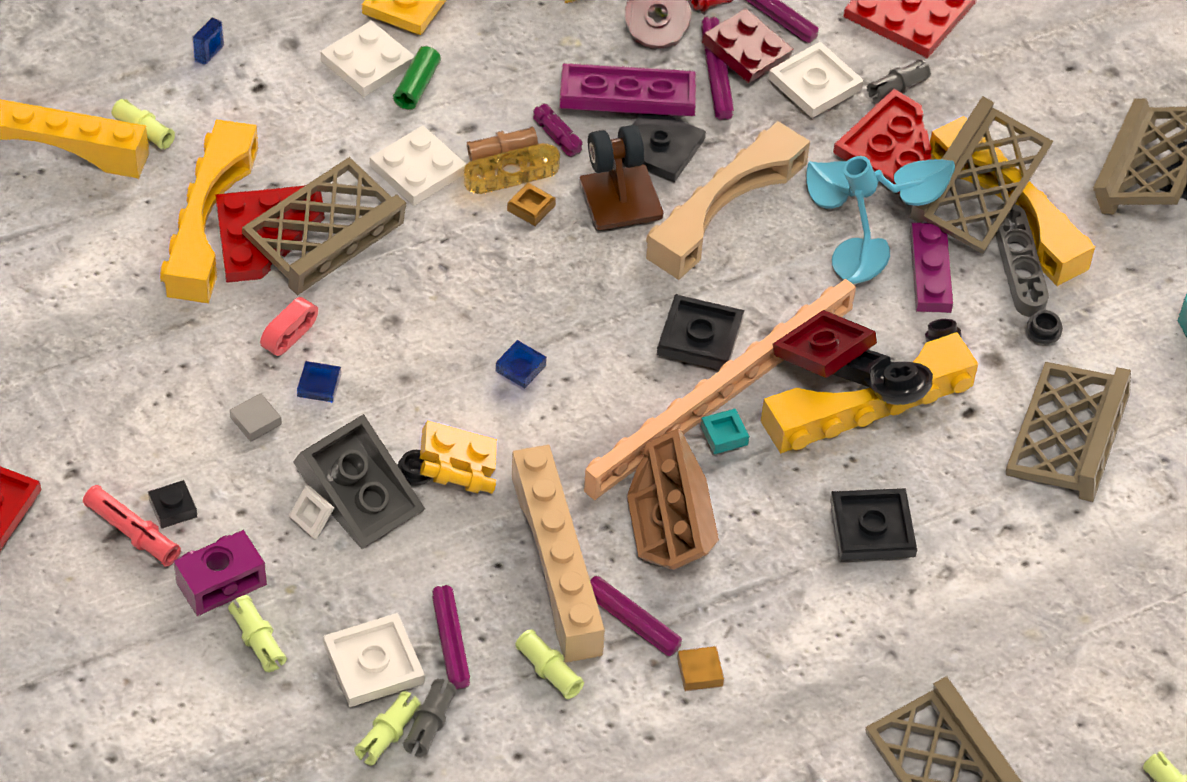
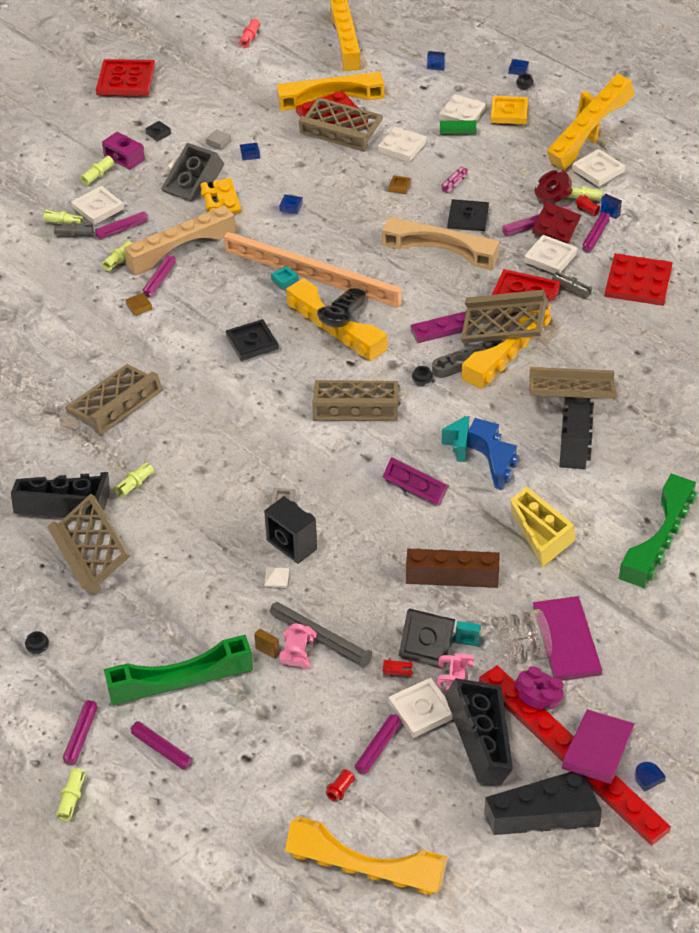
camera: 75 degrees right, 5 degrees down
coral pin [83,485,181,566] -> none
yellowish green pin [112,99,175,149] -> none
coral beam [260,297,318,356] -> none
clear yellow beam [464,143,560,194] -> none
medium nougat pin [466,126,538,163] -> none
magenta tile [559,63,696,116] -> none
reddish brown plate [579,125,664,230] -> none
medium nougat wedge [627,428,719,570] -> none
black plate [657,294,744,370] -> none
dark red plate [772,310,877,378] -> none
medium azure plant [807,156,955,284] -> none
black plate [925,319,962,342] -> none

